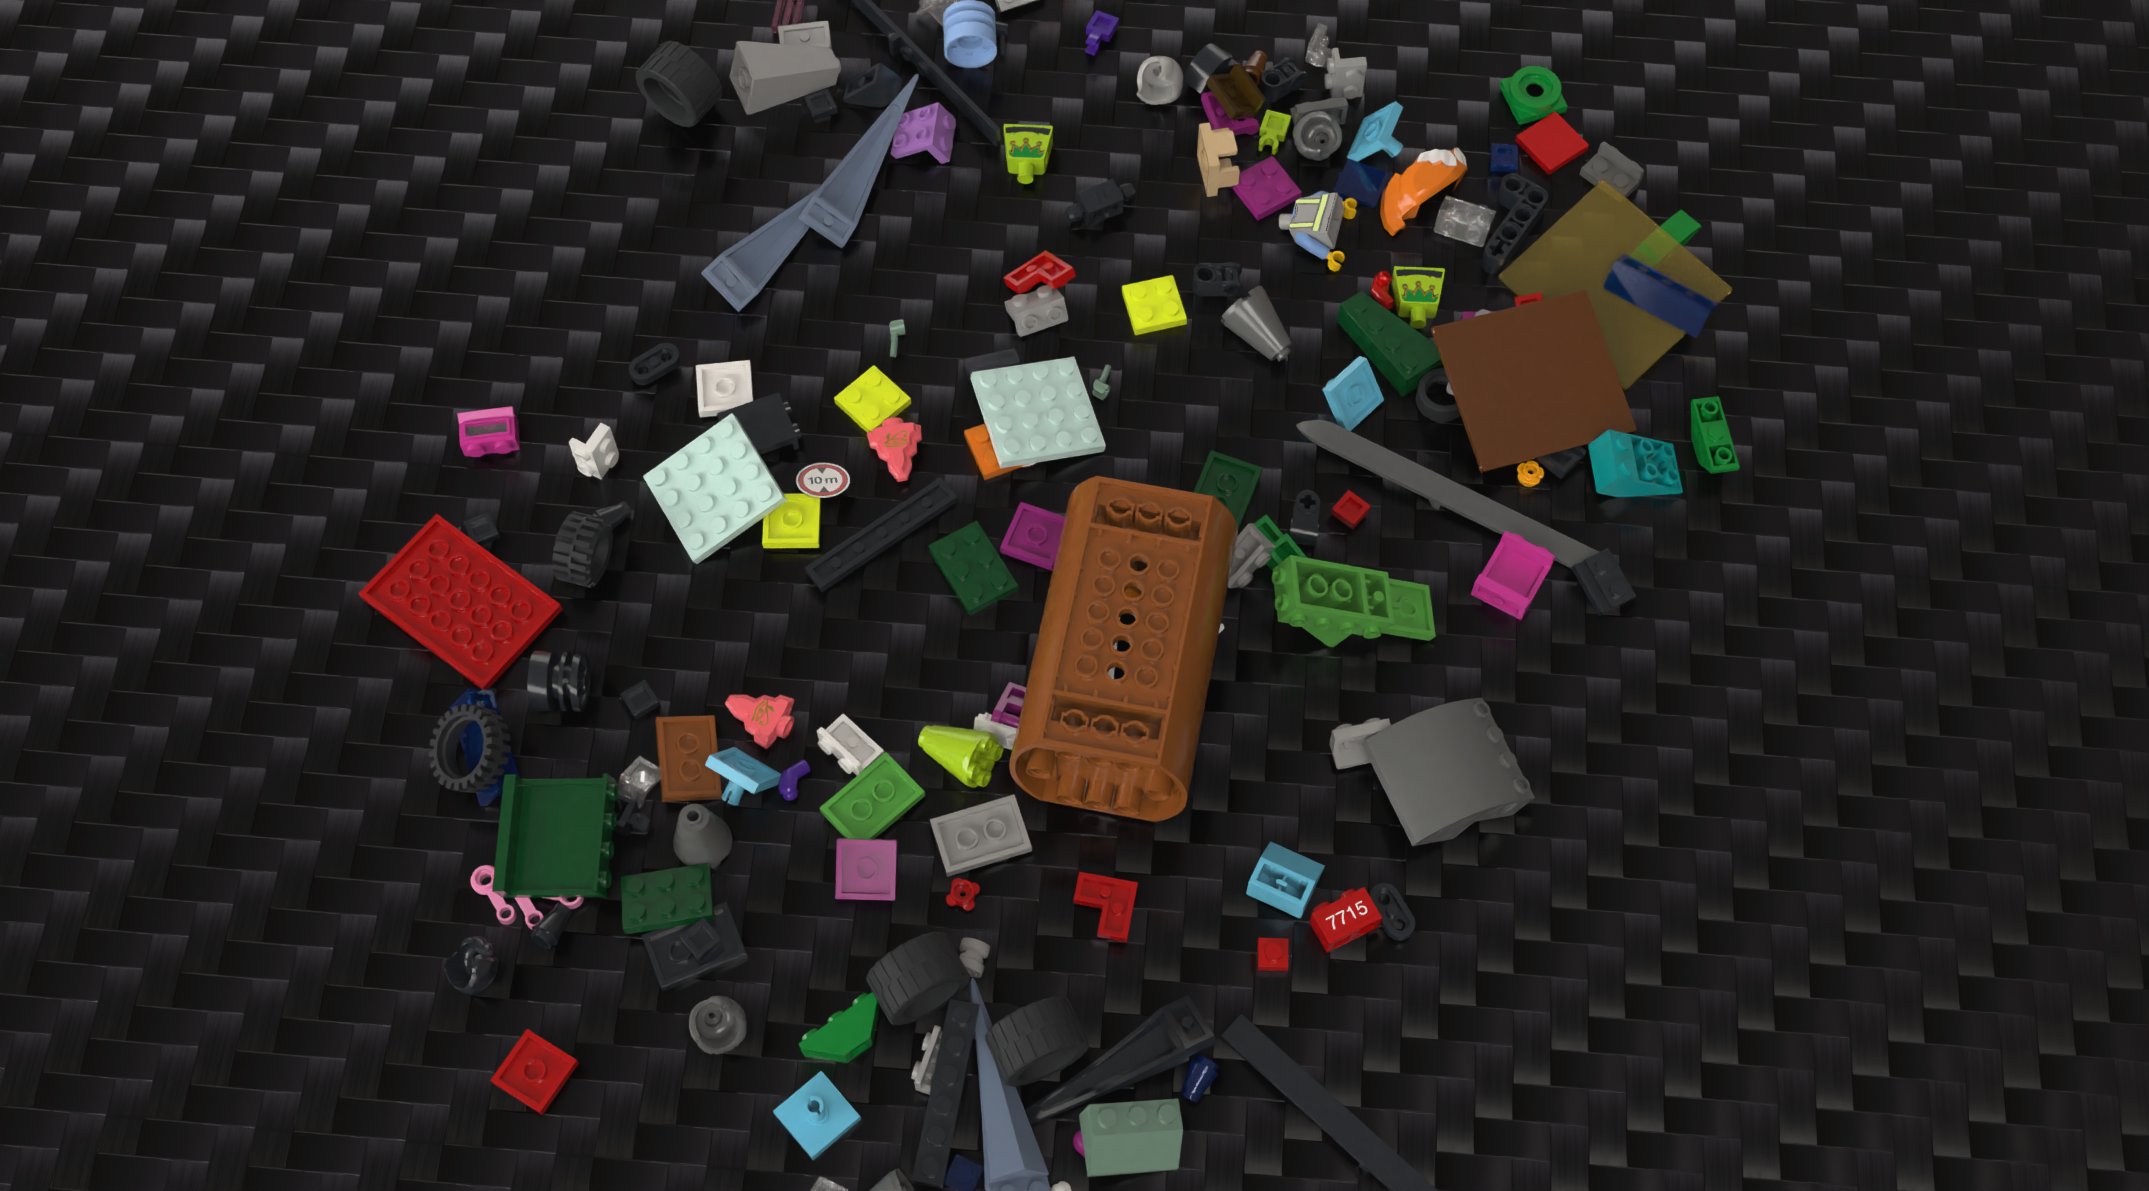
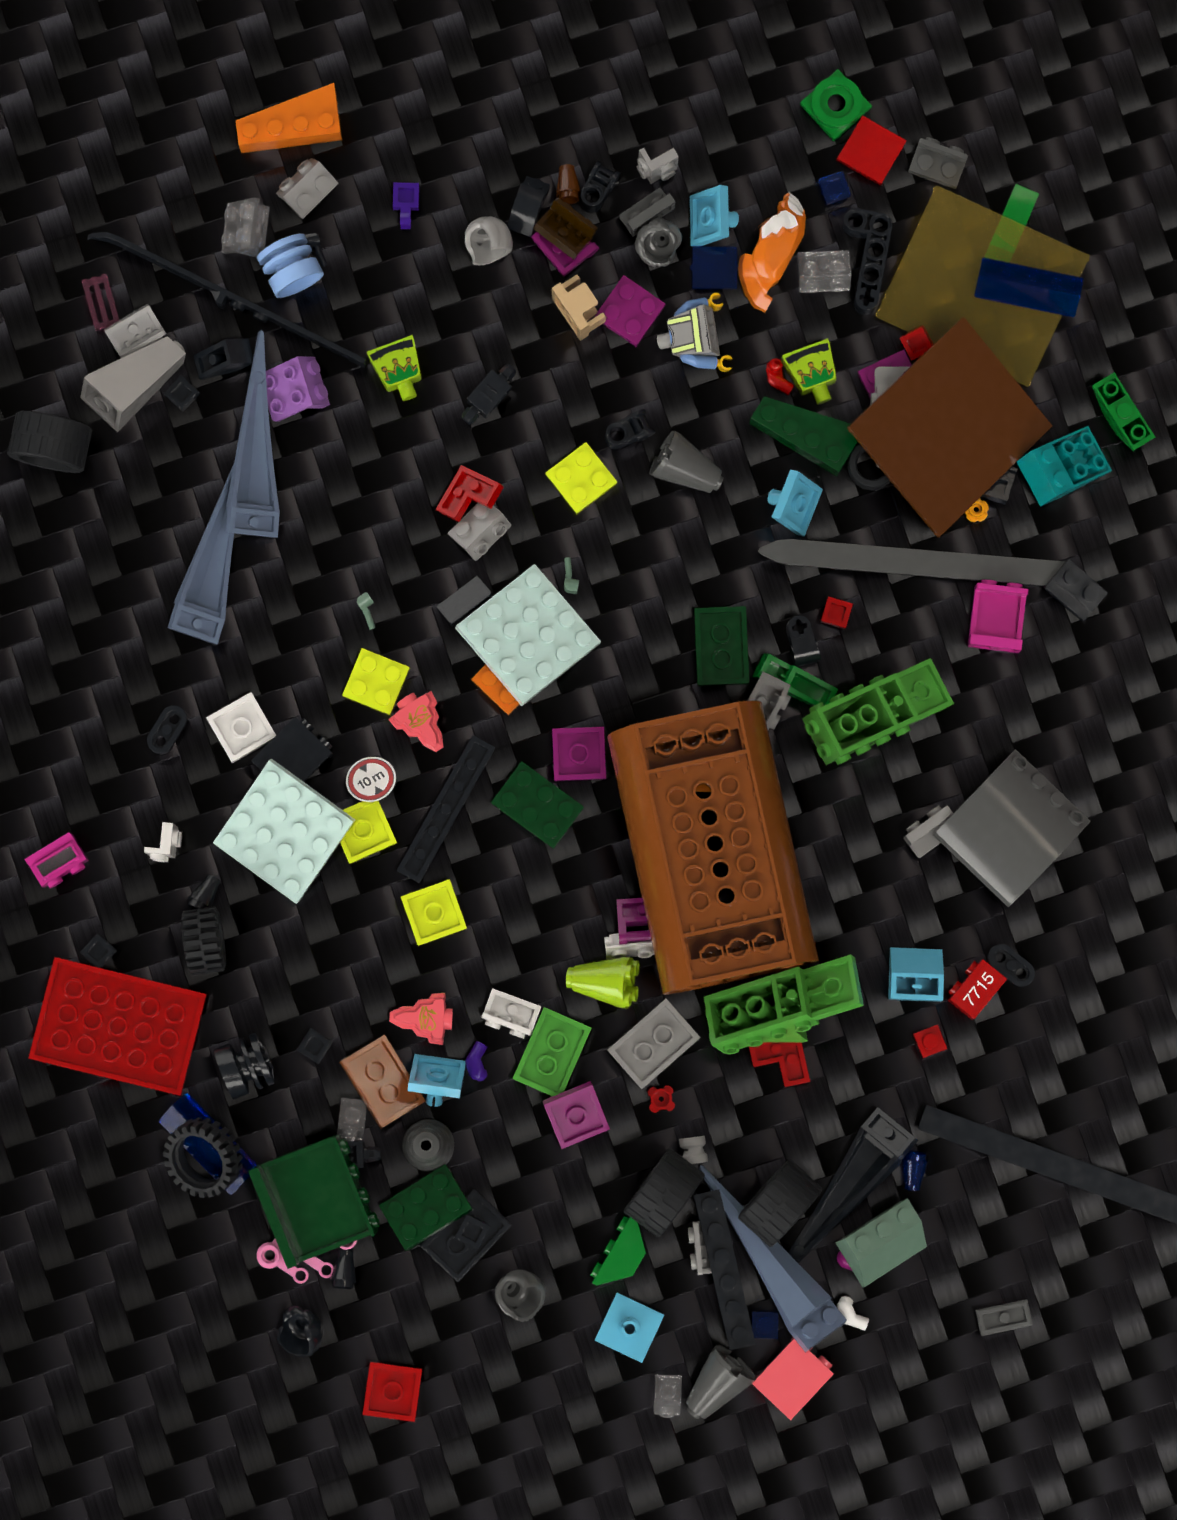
camera: 25 degrees left, 20 degrees up
lime plate [1258,110,1291,155] -> none
clear bracket [1305,23,1332,69] -> none
none -> neon yellow plate [401,879,467,946]
none -> bright green wedge [704,954,864,1054]

